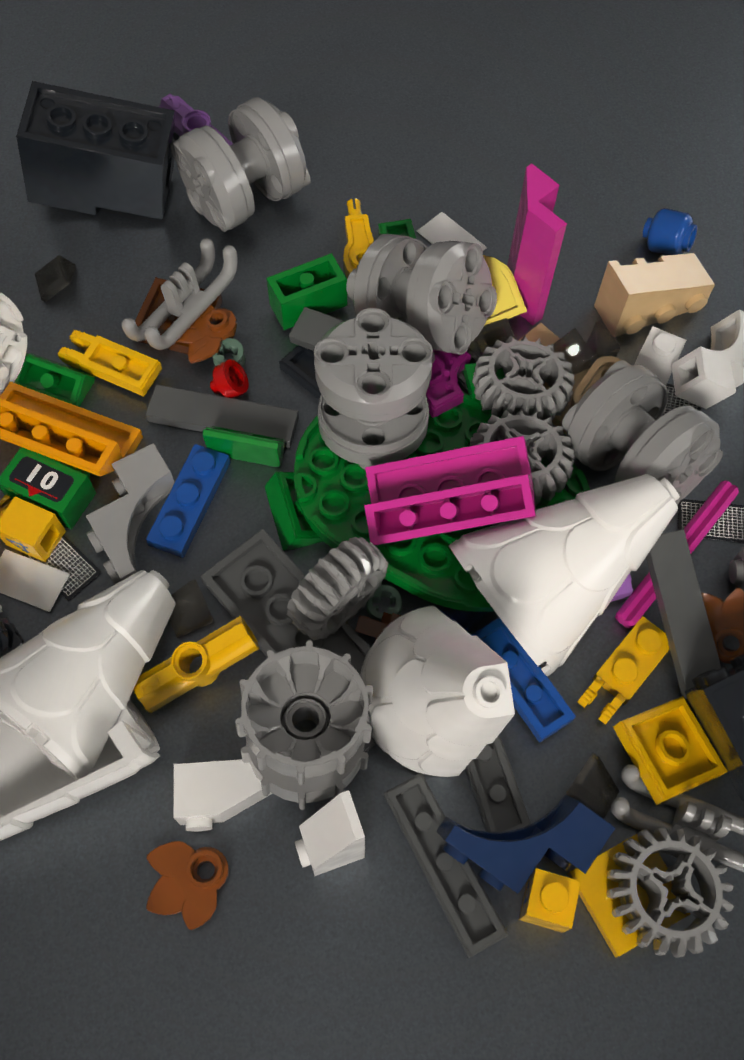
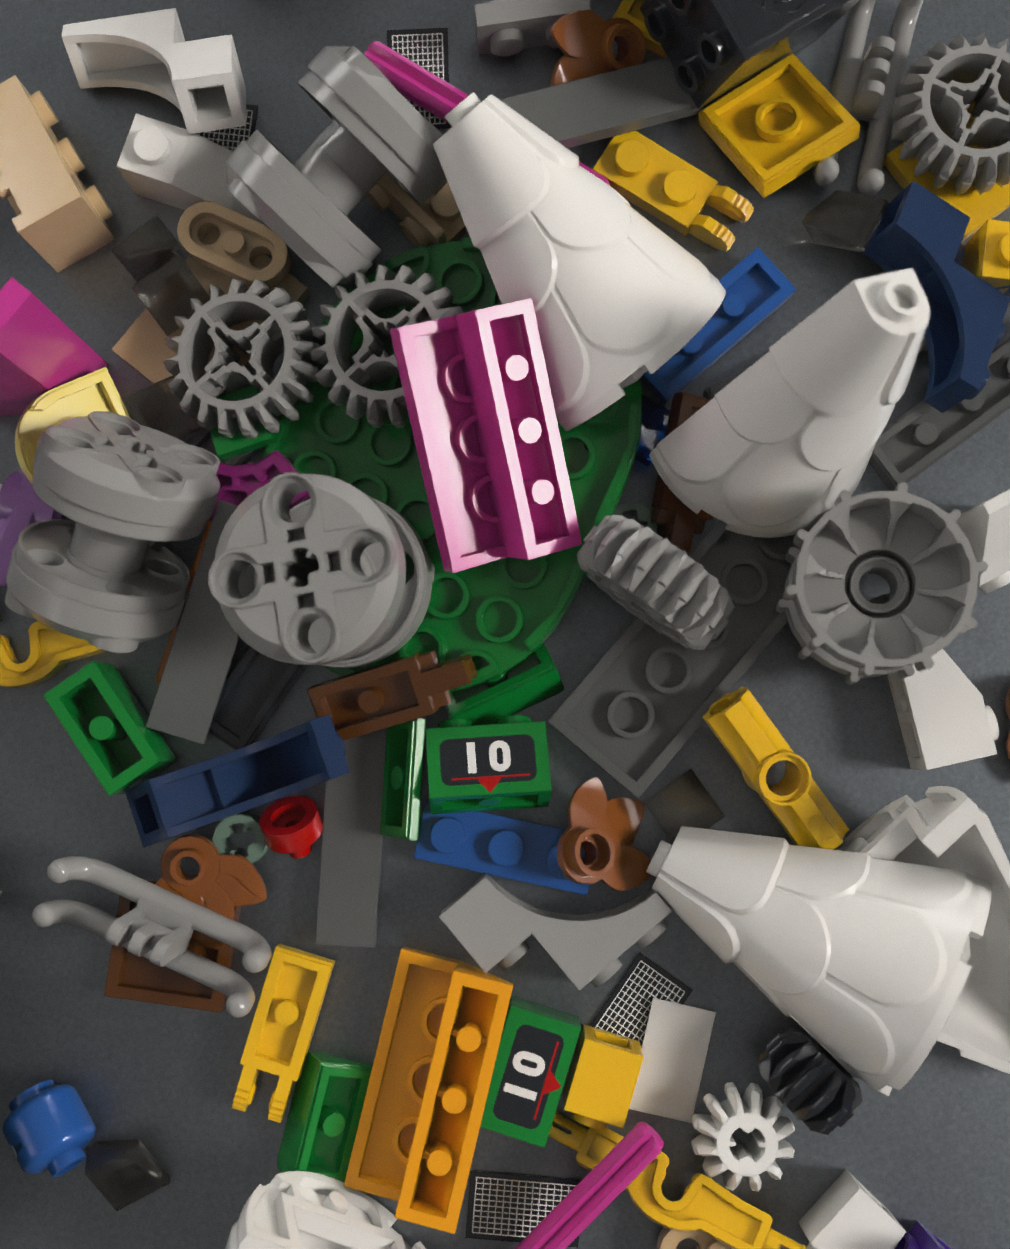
camera: 90 degrees left, 20 degrees up
none -> blue head [2,1079,96,1178]
none -> dark blue arch [125,714,350,848]
none -> reddish brown hinge [307,650,478,741]
none -> brick [425,715,552,815]
none -> dark orange plate [557,777,651,891]

